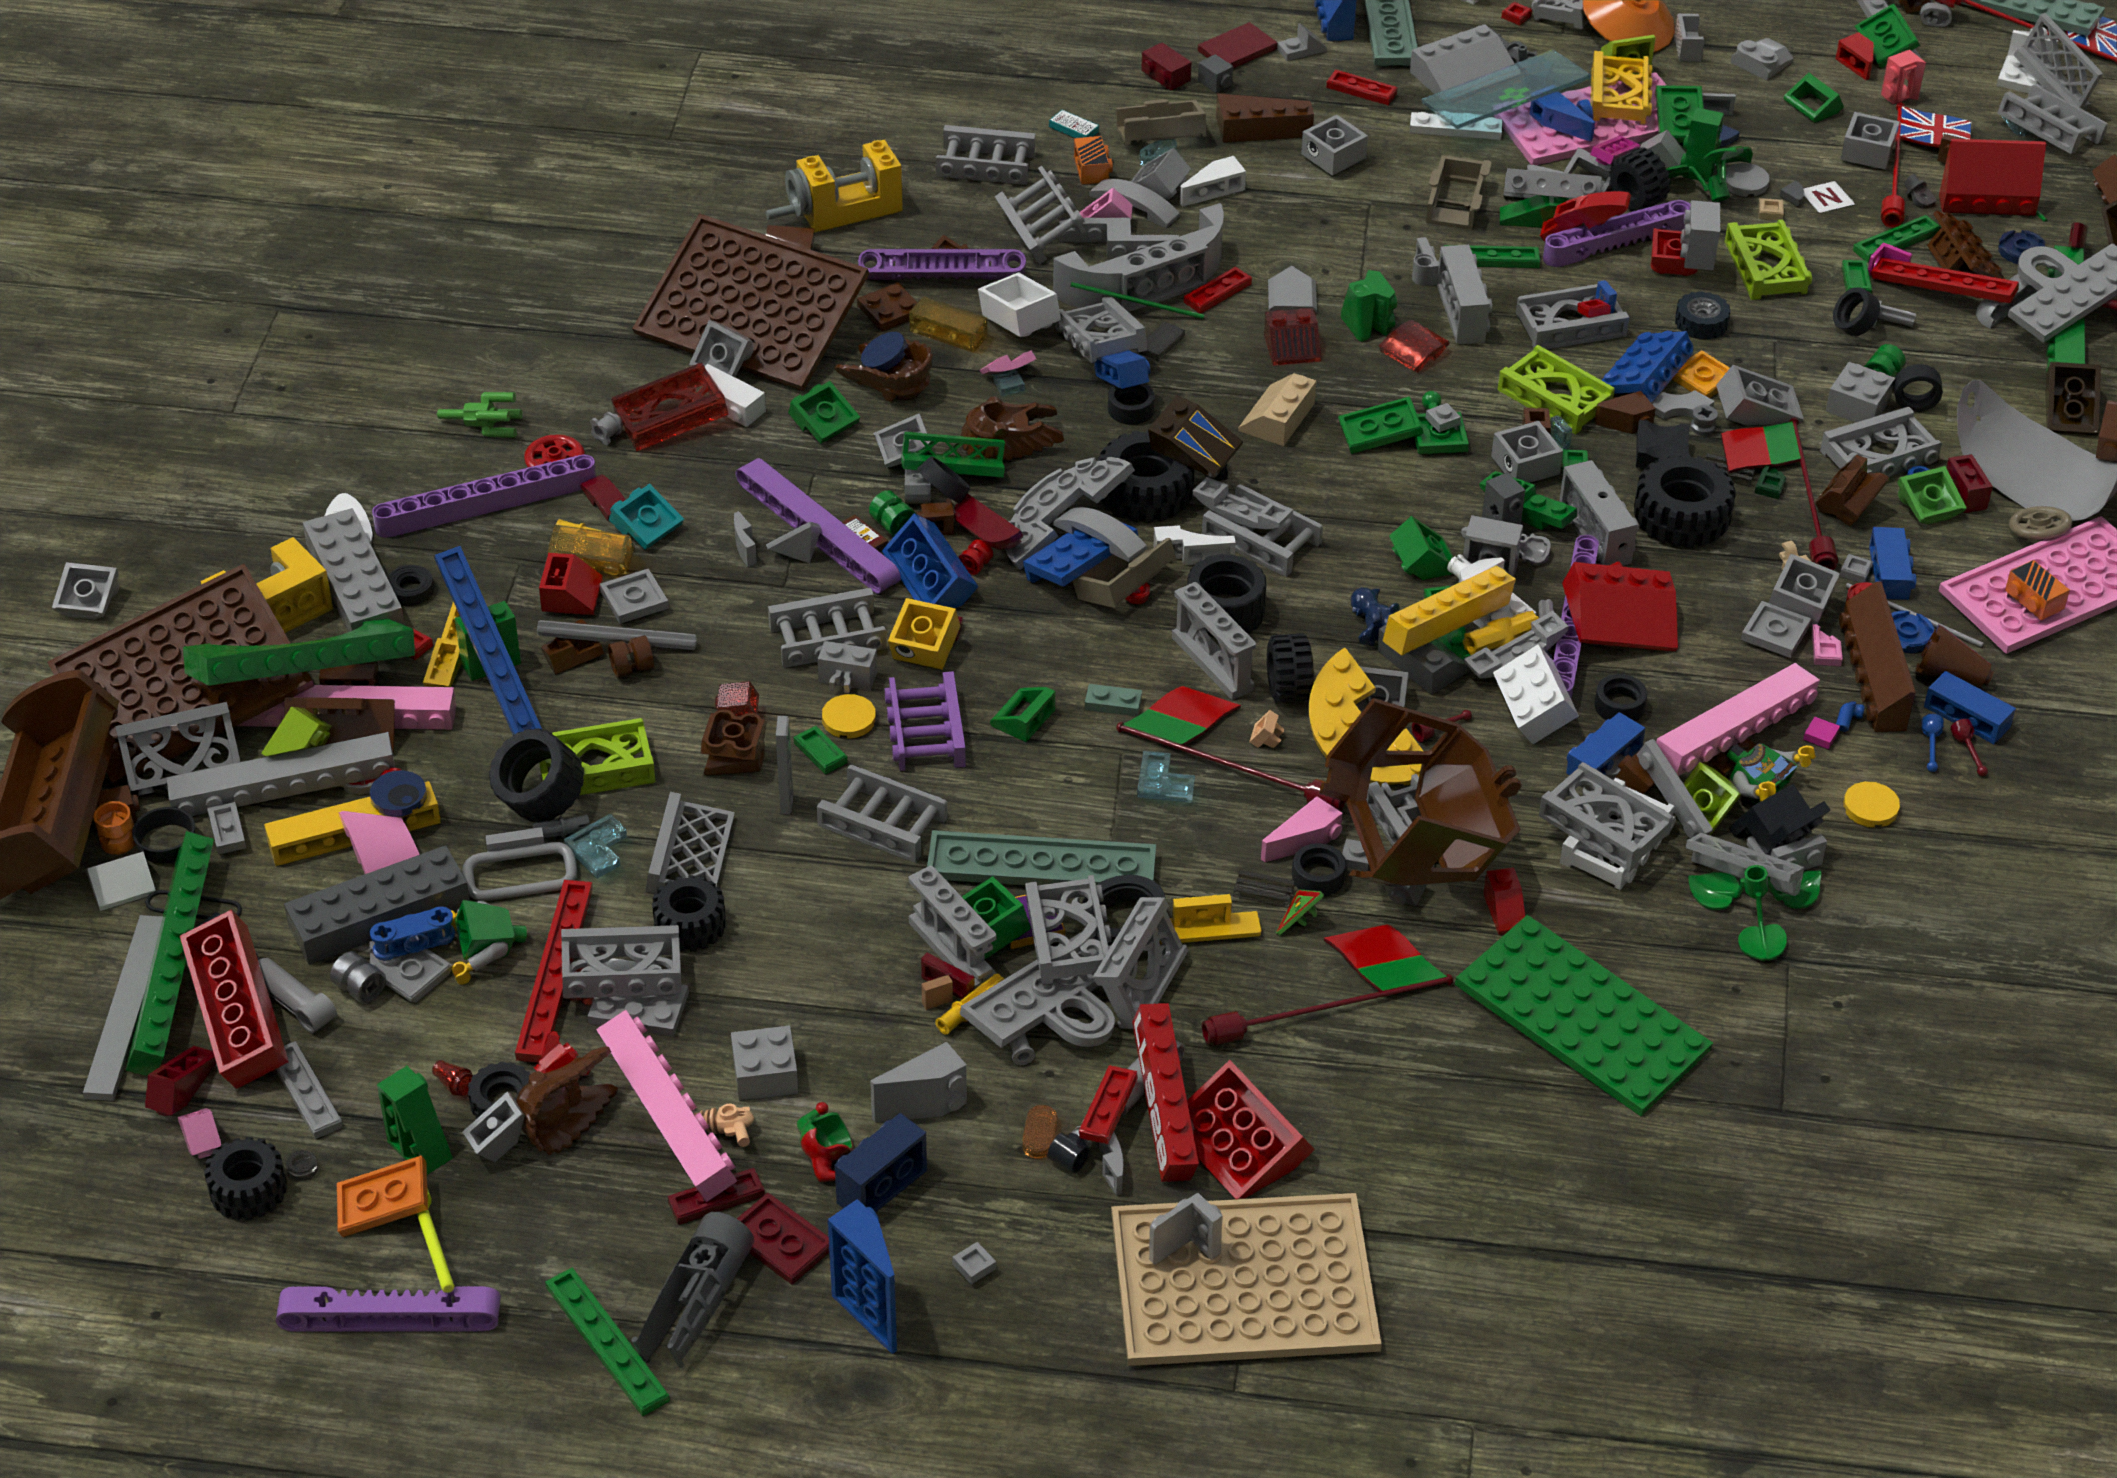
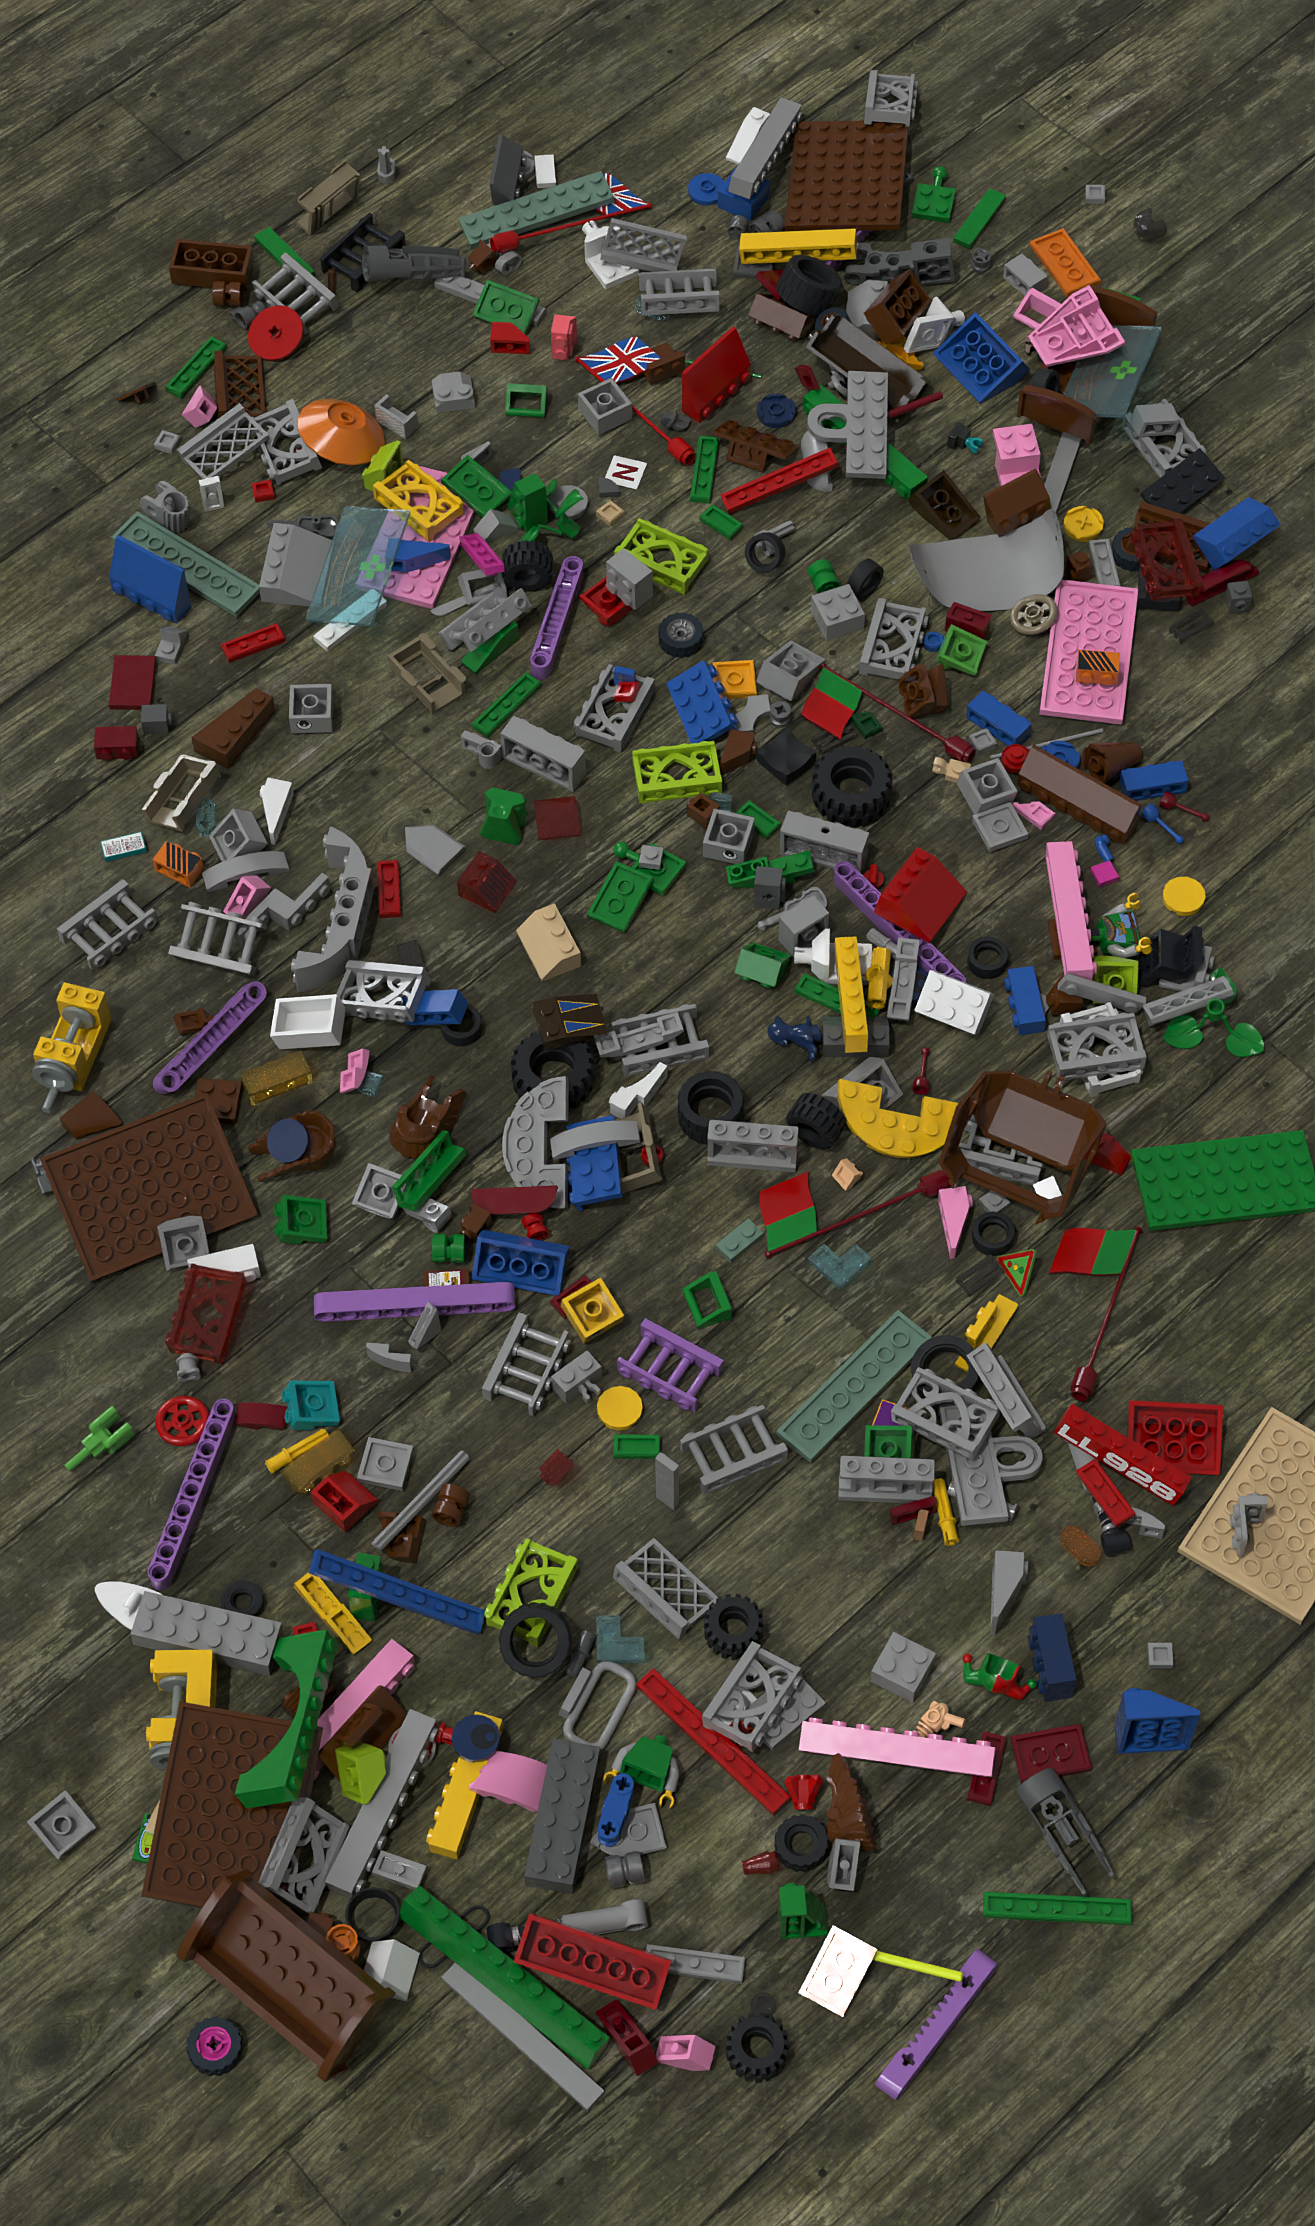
camera: 50 degrees left, 15 degrees up
reddish brown piece [701,710,767,775] -> none
black tyre [917,456,970,504] -> none
green axle [1070,282,1204,319] -> none
red slope [1540,191,1631,242] -> none
blue tile [1576,99,1593,119] -> none
dark pink bracket [1868,242,1912,276] -> none

